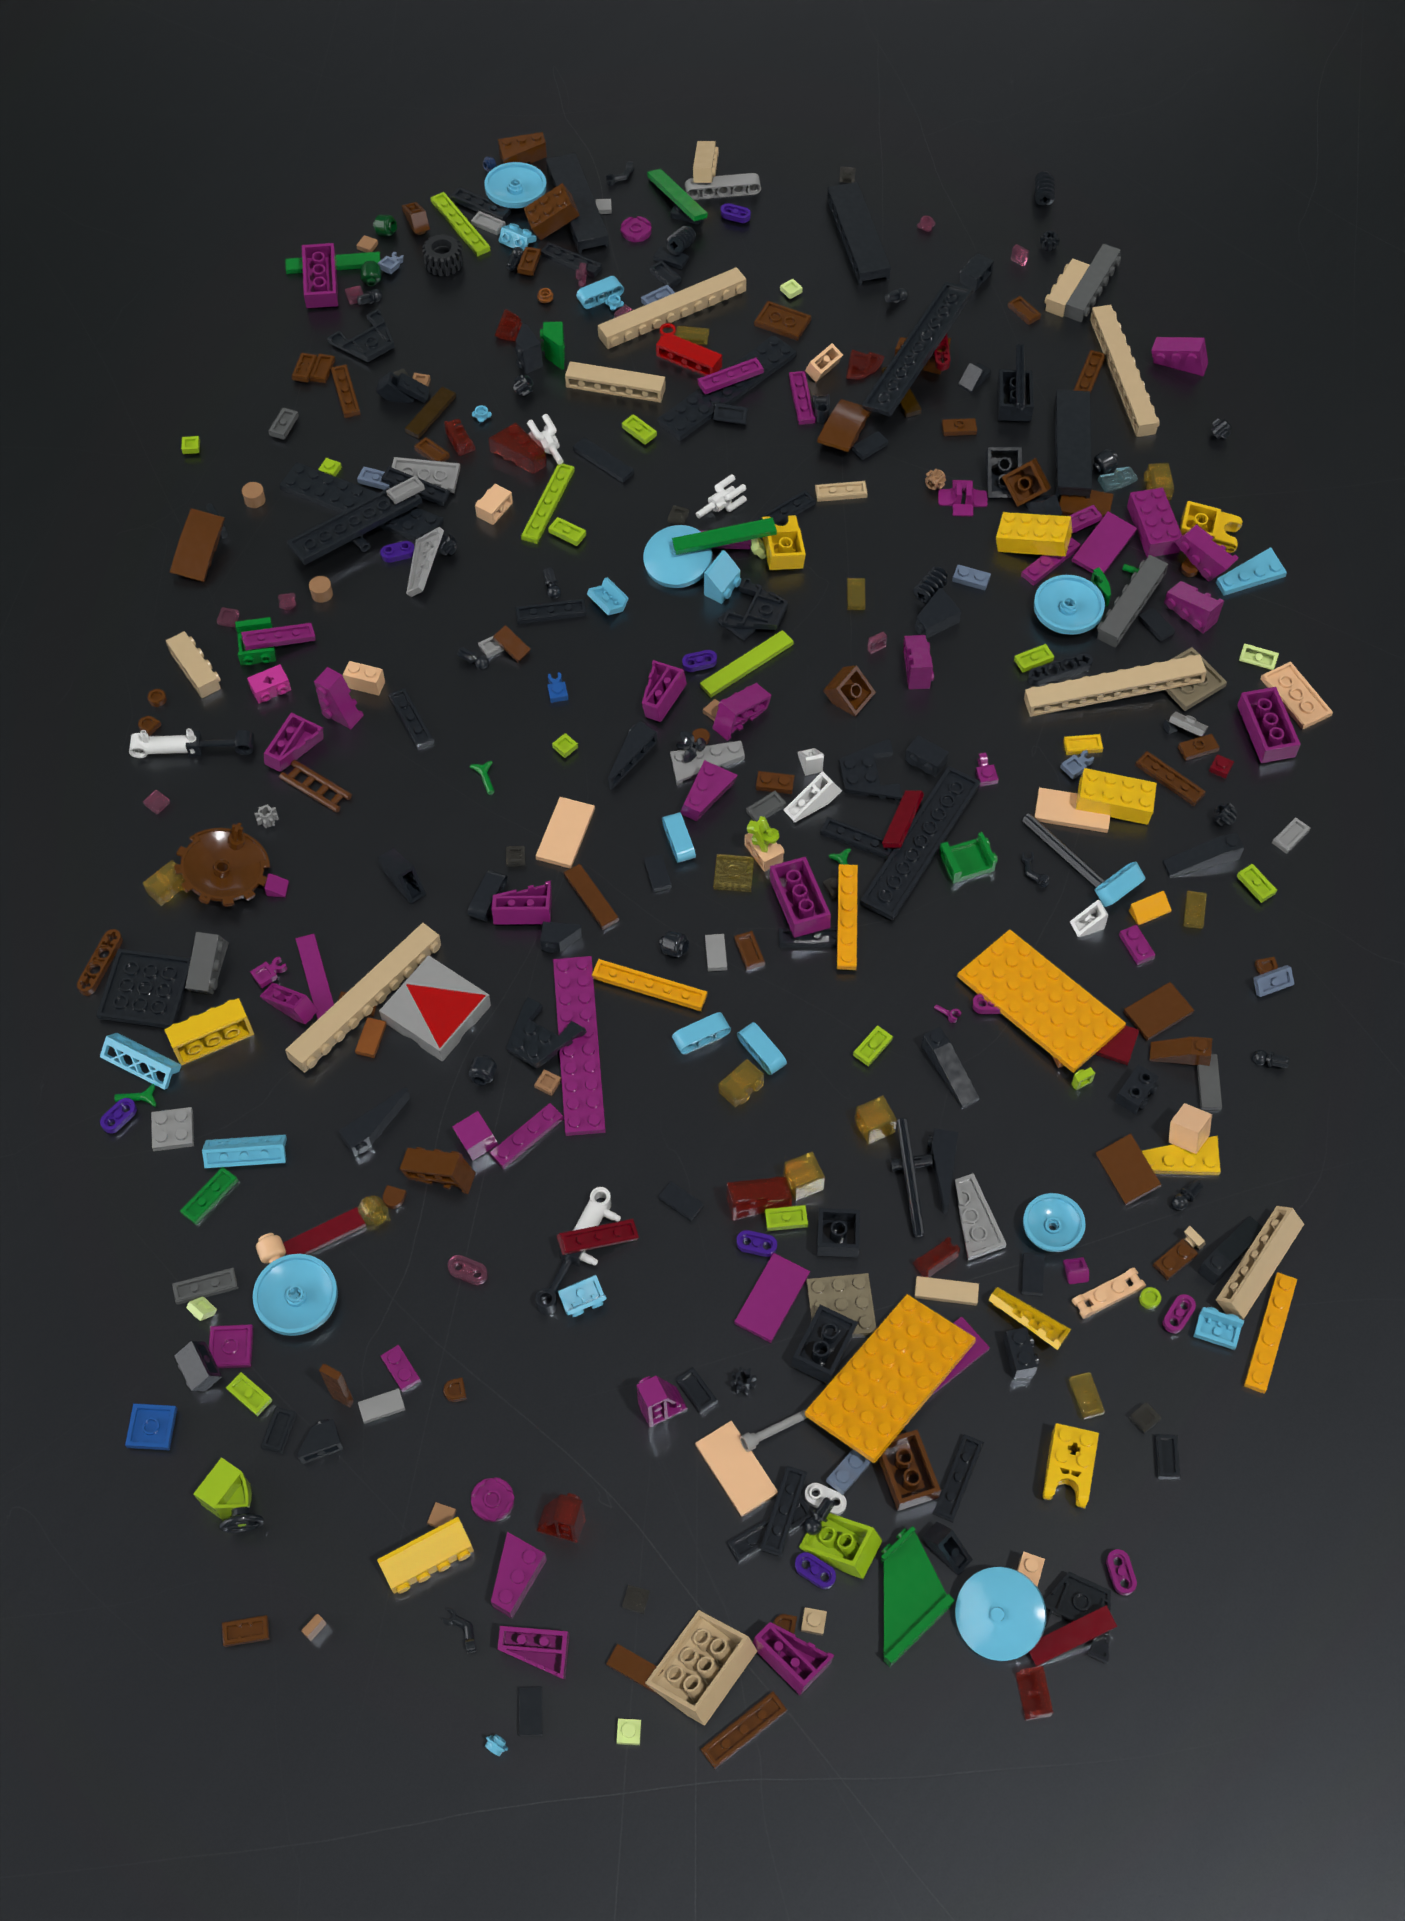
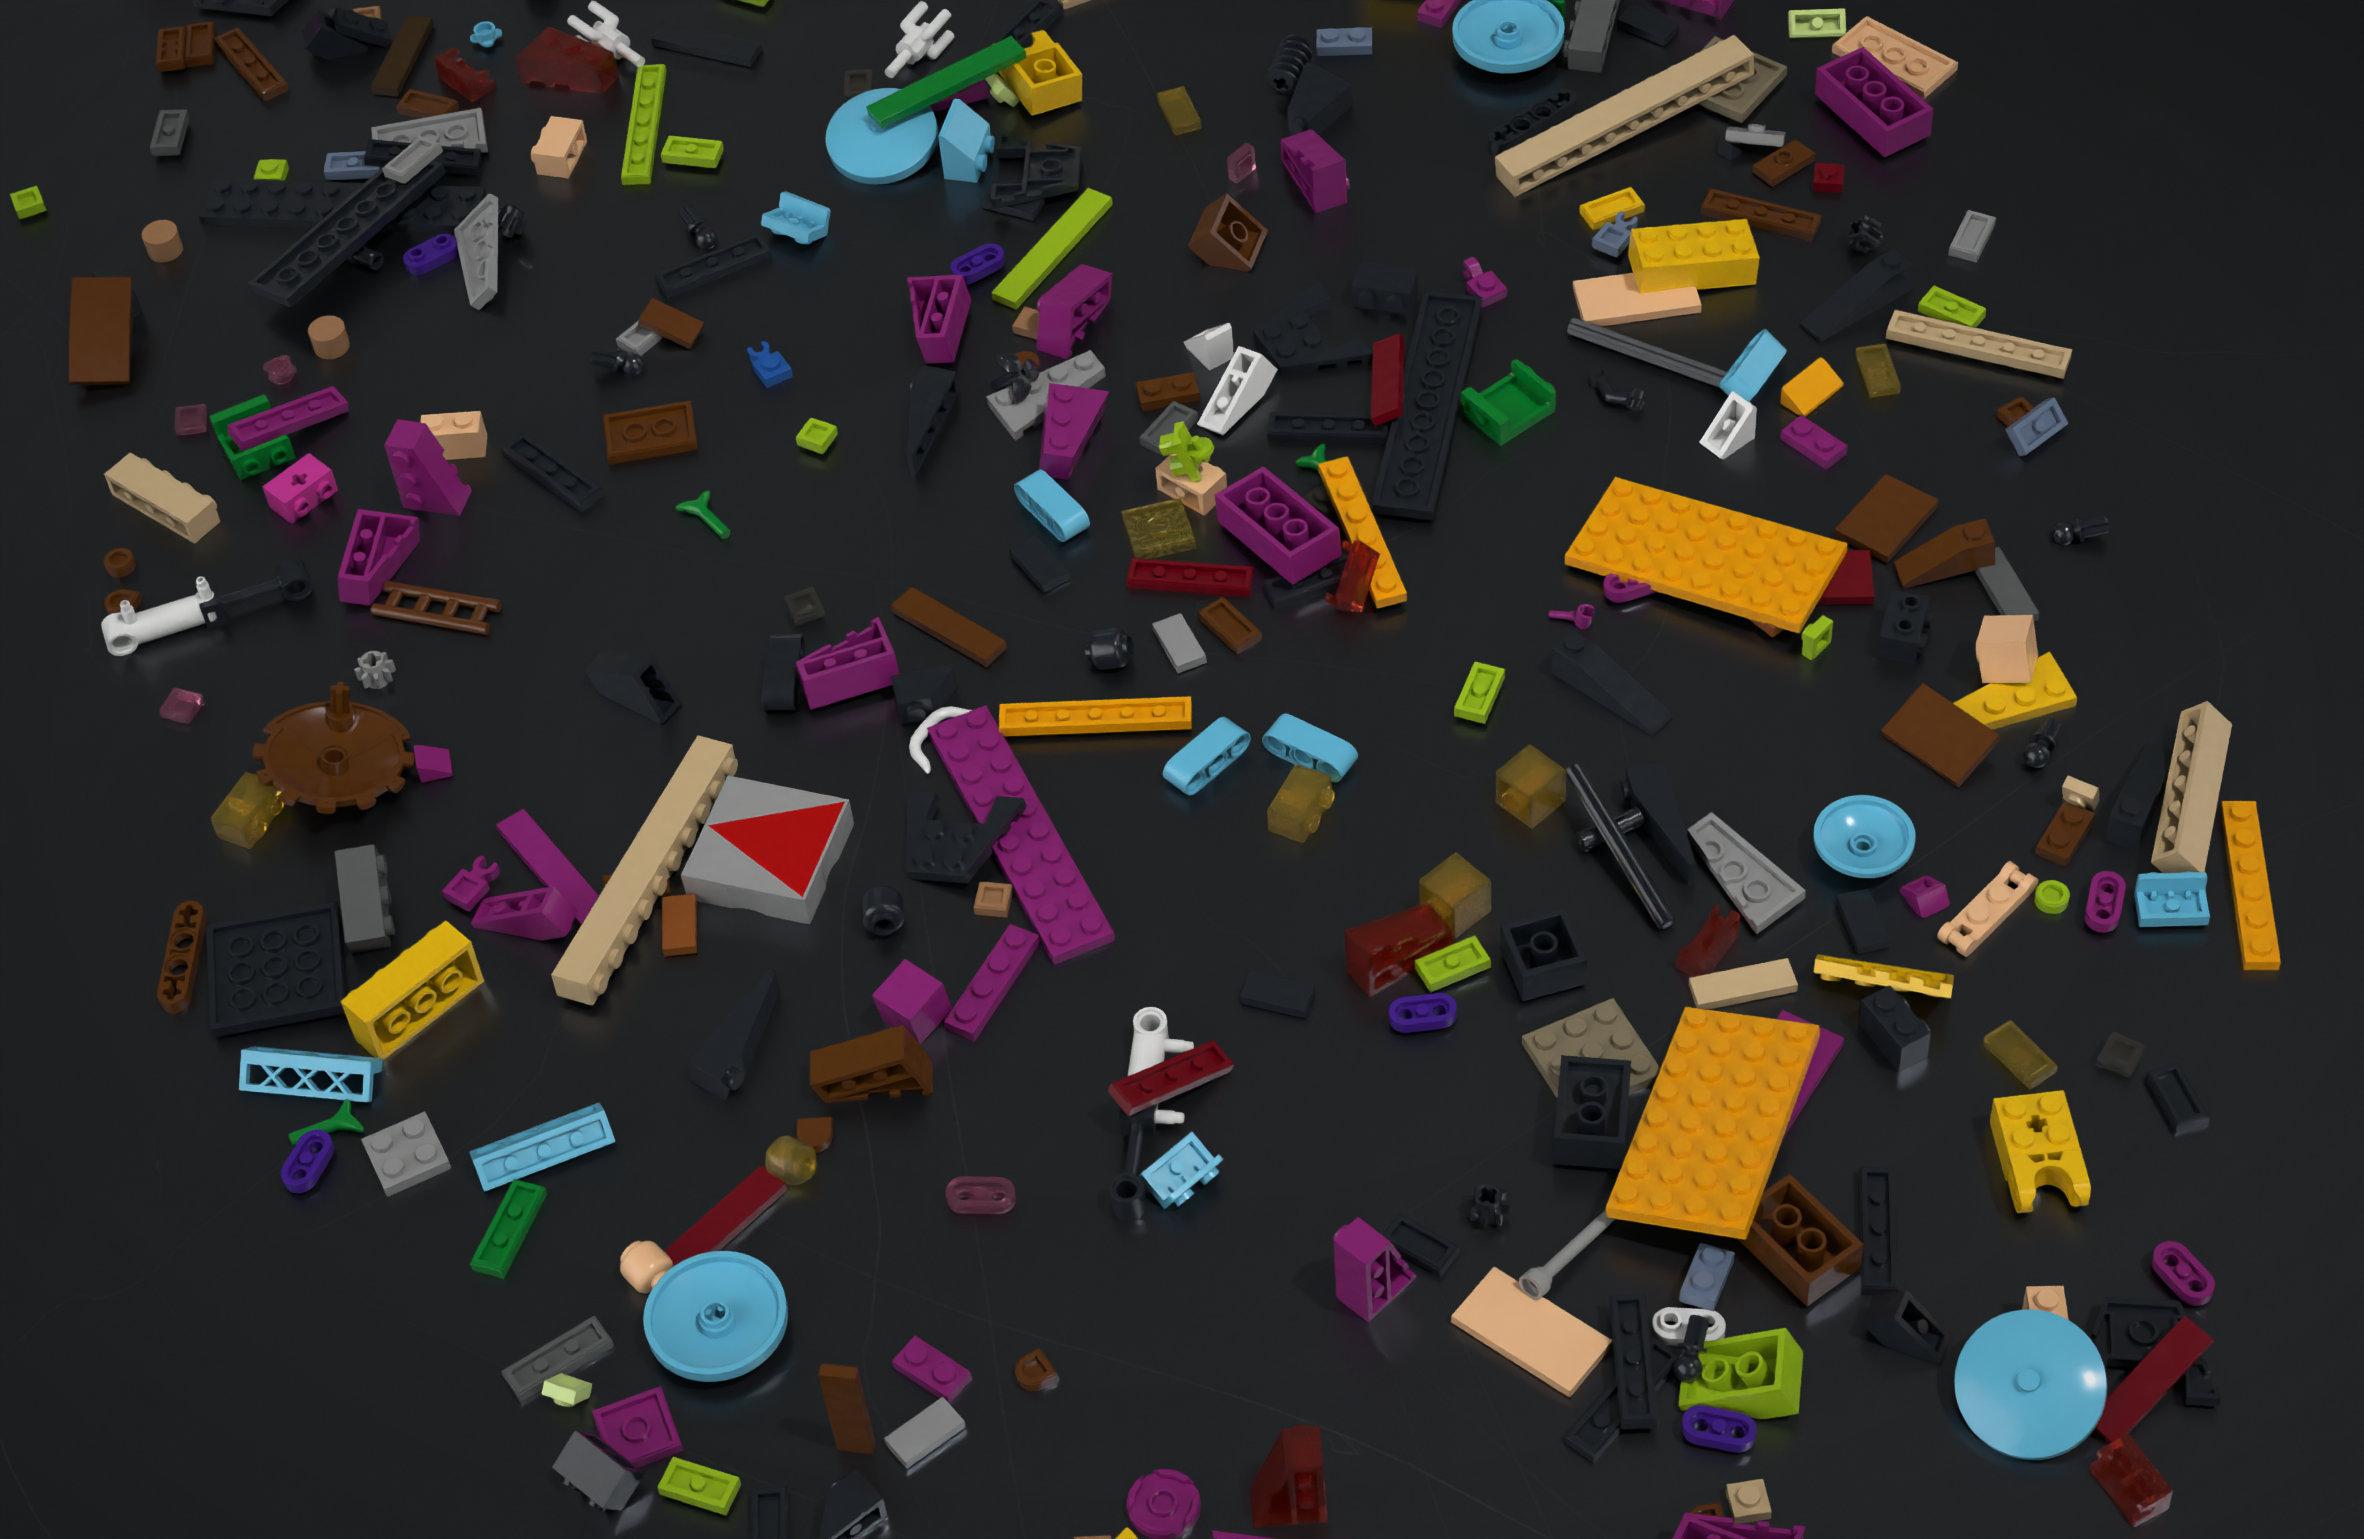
camera: 15 degrees left, 10 degrees down
light nougat tile [536,797,595,869] -> none
magenta tile [734,1253,810,1343] -> none
green piece [880,1526,955,1668] -> none
lime plate [1014,644,1054,673] -> none
none -> reddish brown tile [603,400,698,465]
none -> white animal [909,706,972,774]
none -> dark red tile [1126,558,1254,597]
none -> clear red hinge [1325,540,1380,612]
none -> tan plate [1886,310,2072,379]

